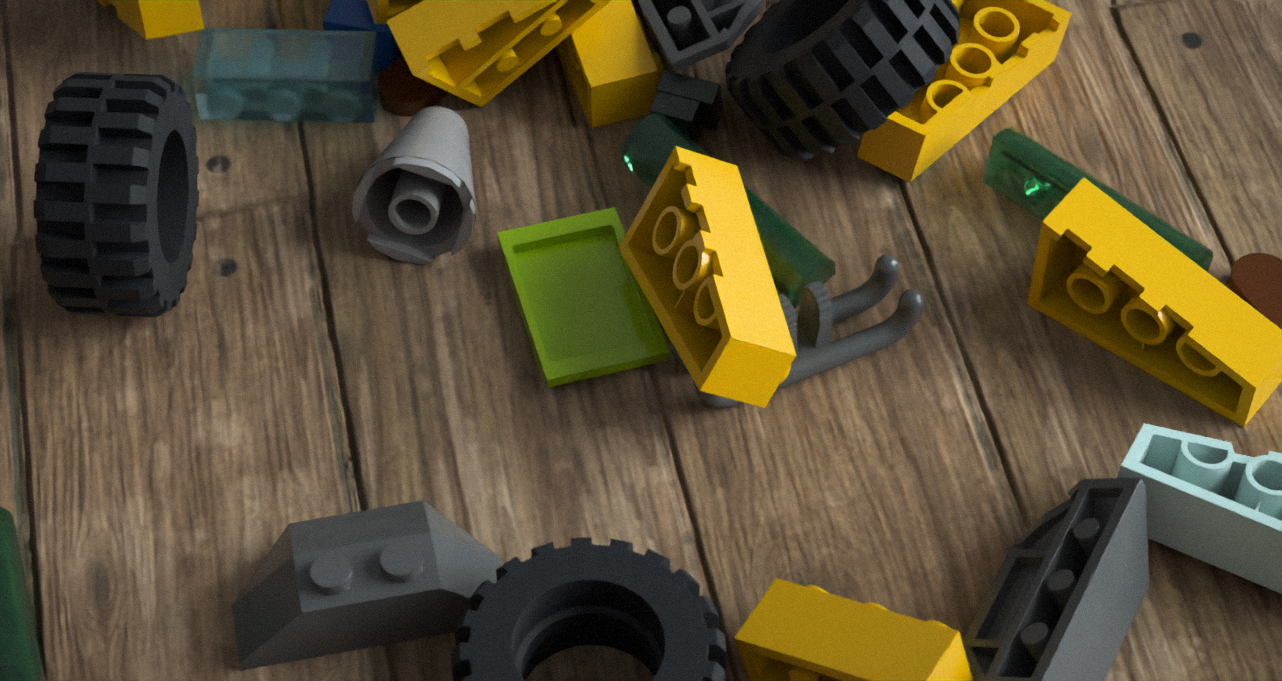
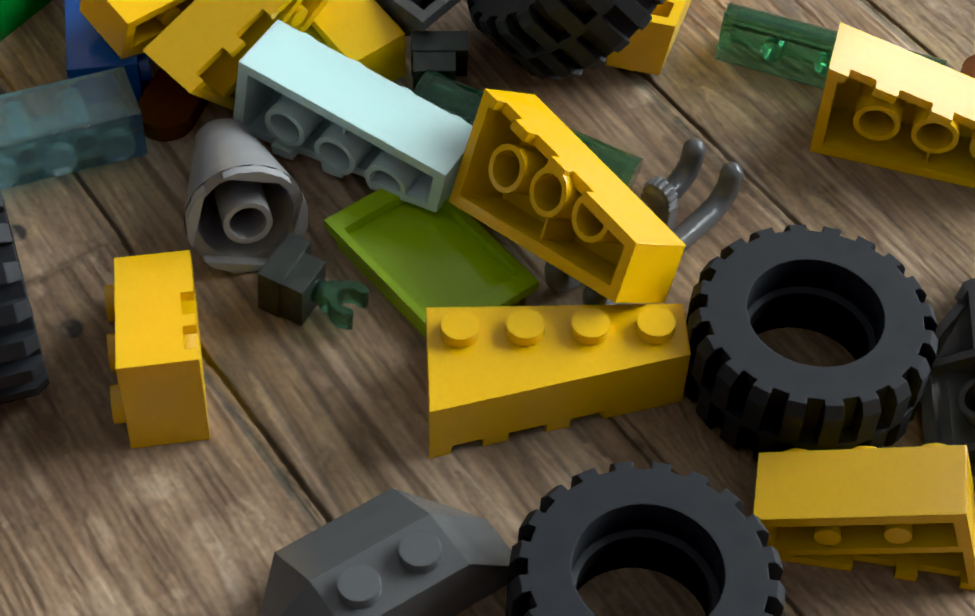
camera: 25 degrees left, 0 degrees up
none -> yellow wedge [104,250,210,449]
none -> light aqua wedge [233,20,472,213]
none -> pearl dark grey piece [257,232,369,330]
none -> yellow wedge [426,303,691,459]
none -> black tyre [684,225,938,461]

